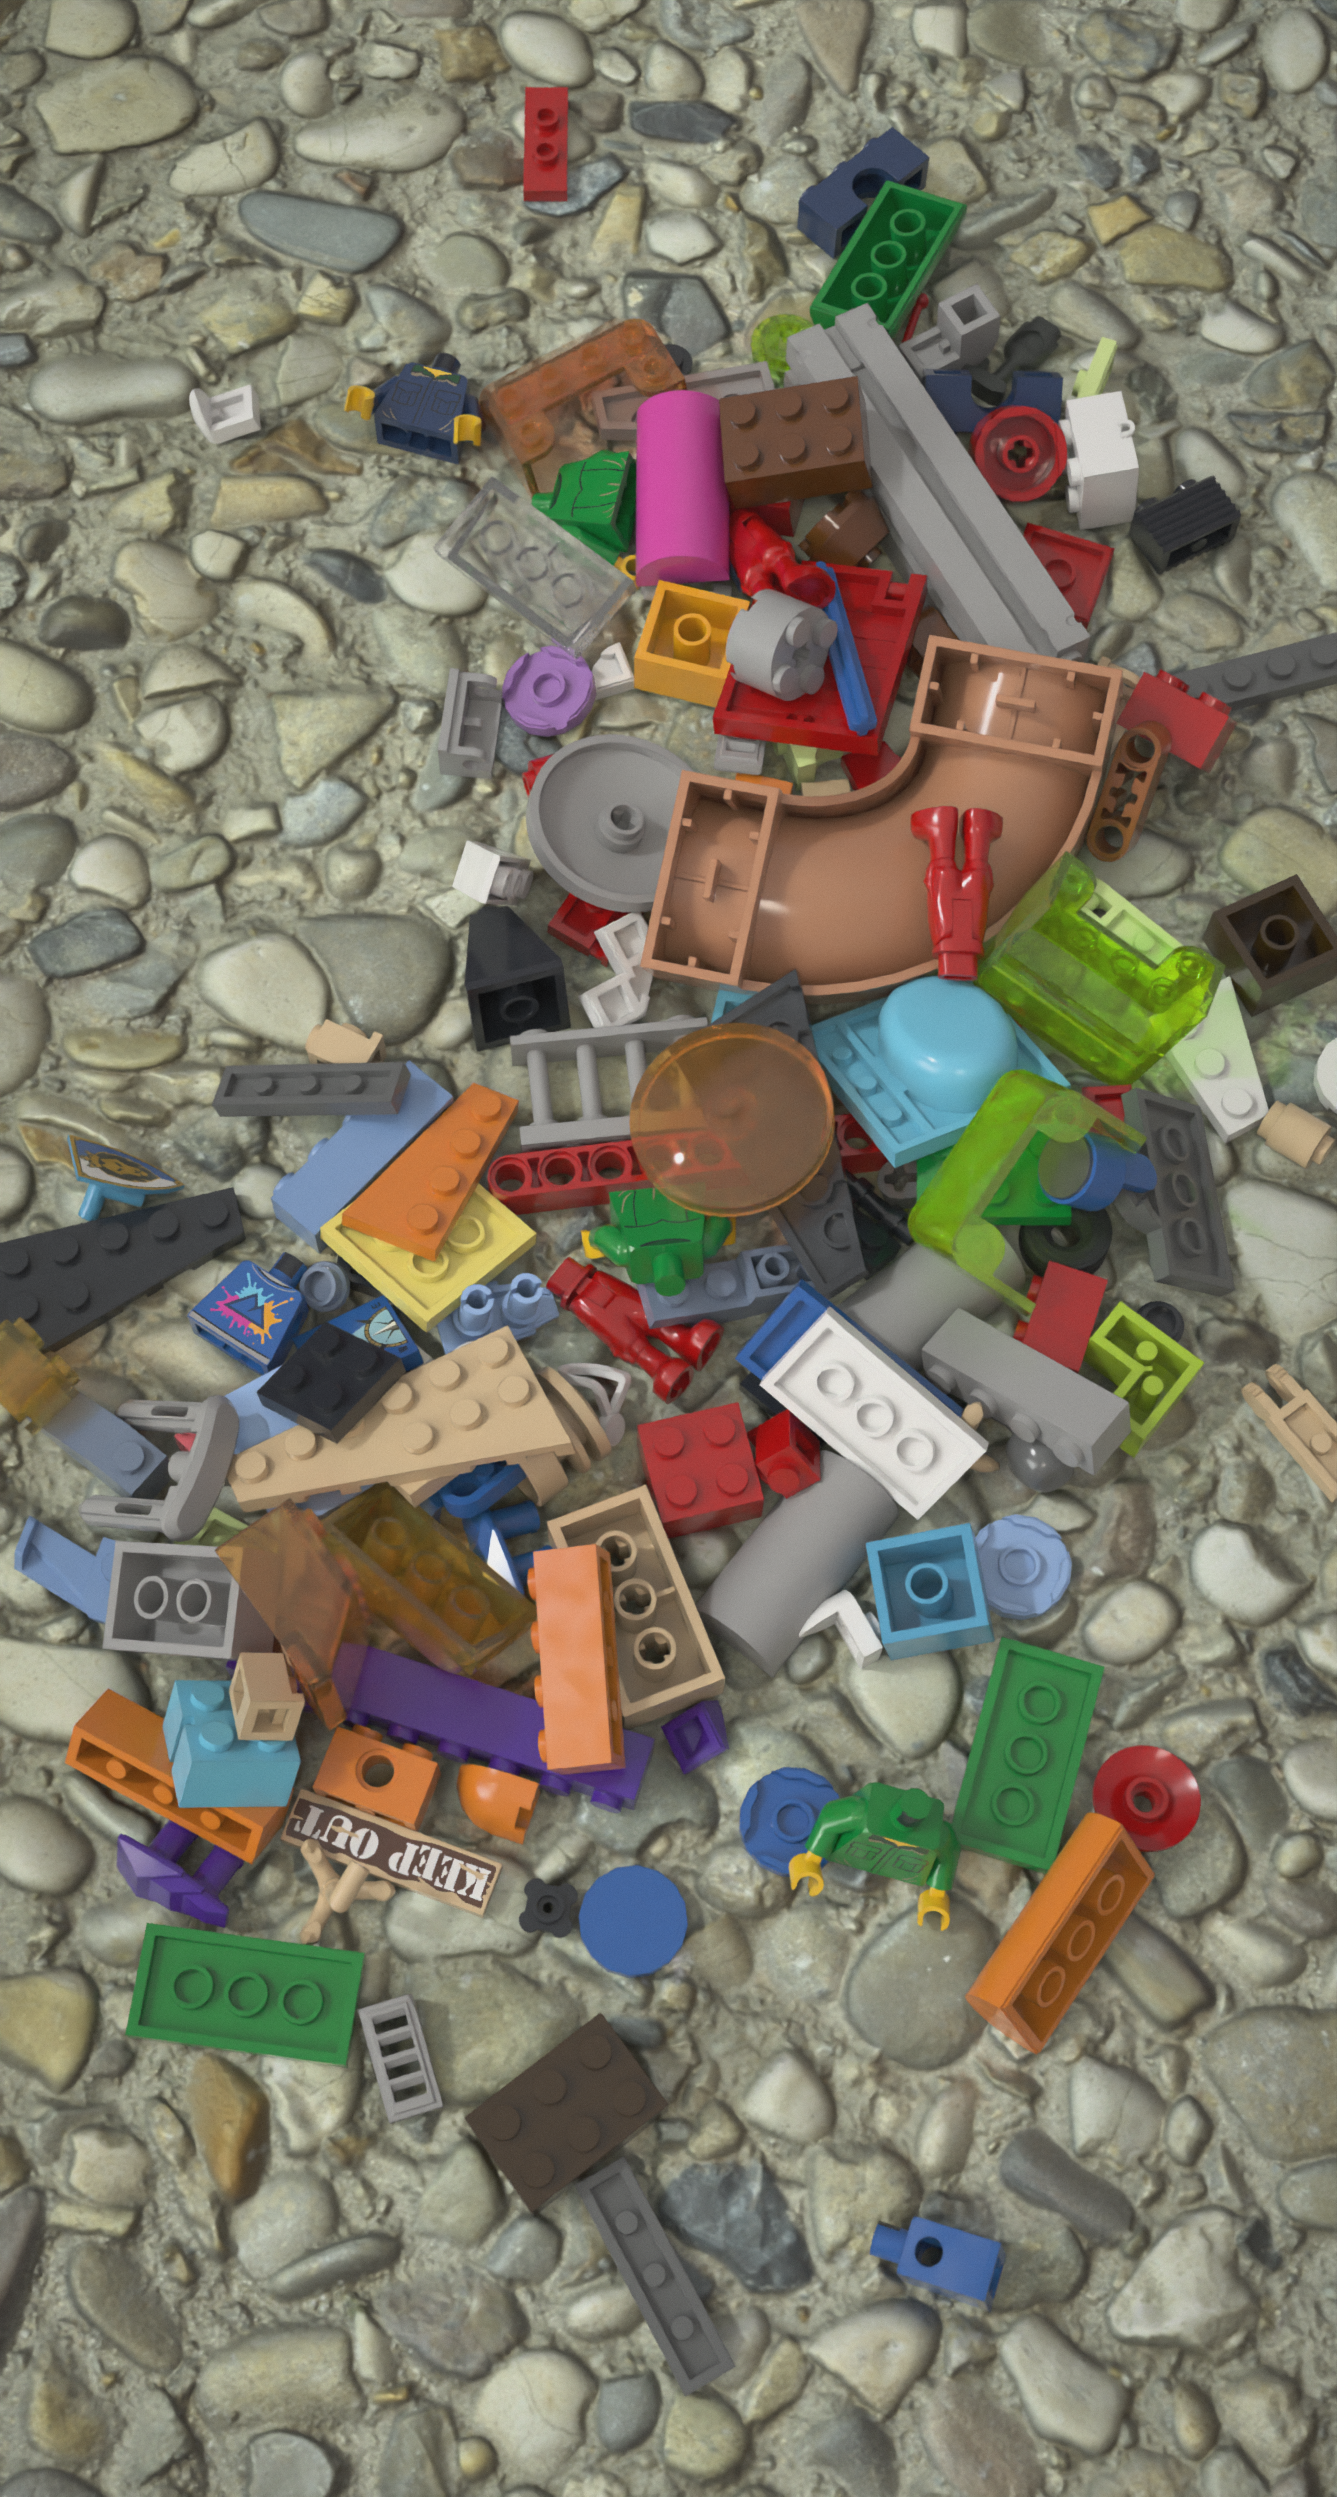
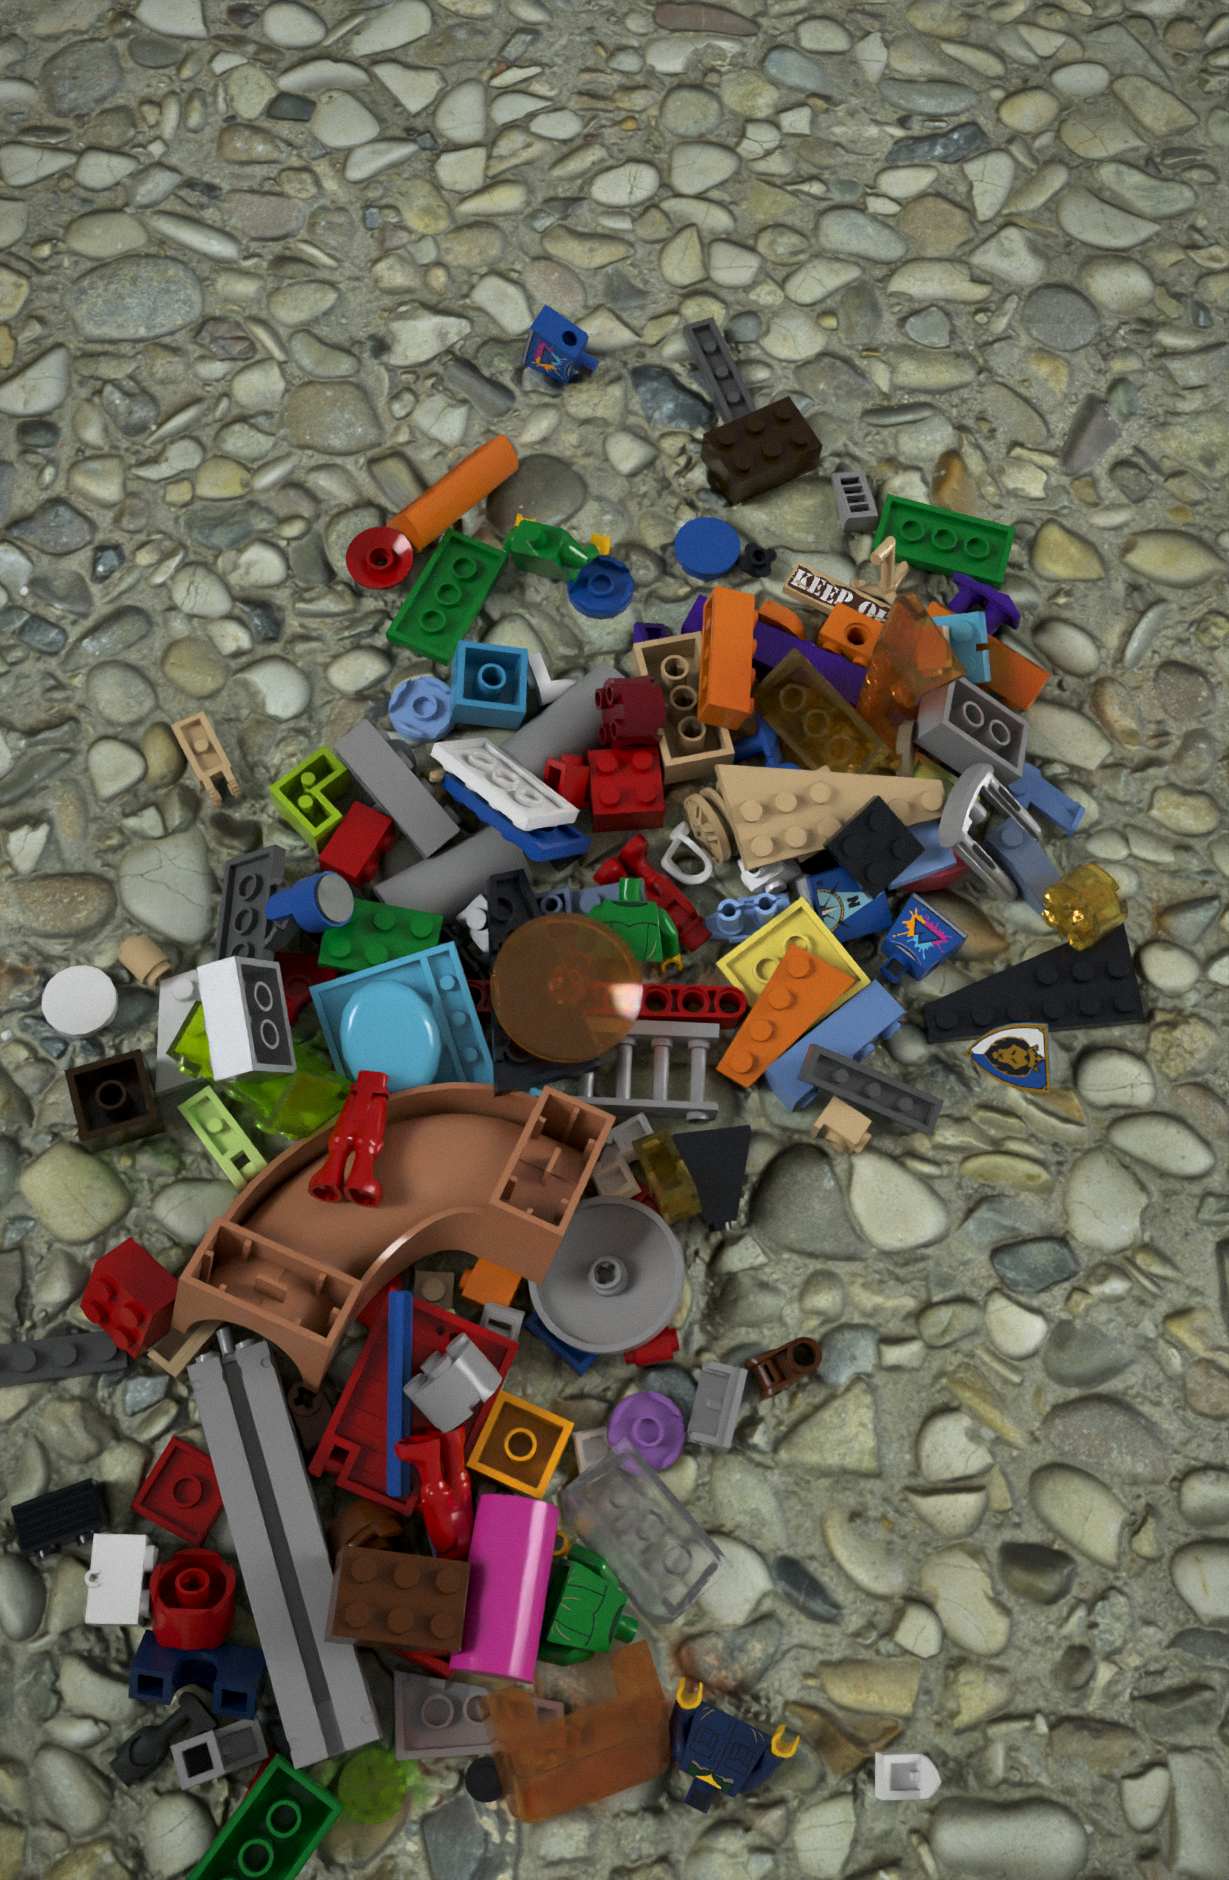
camera: 175 degrees left, 0 degrees up
sand blue plate [300,1261,350,1312] -> none
white slope [452,840,533,906] -> none
clear neon green windscreen [908,1069,1148,1317] -> none
yellowish green plate [1071,337,1118,399] -> none
dark orange beam [1087,721,1172,862] -> none
black plate [1137,1301,1184,1343] -> none
none -> light grey brick [196,955,298,1084]
none -> dark red brick [595,675,666,749]
none -> clear yellow piece [631,1127,702,1225]
none -> reddish brown piece [744,1337,822,1401]

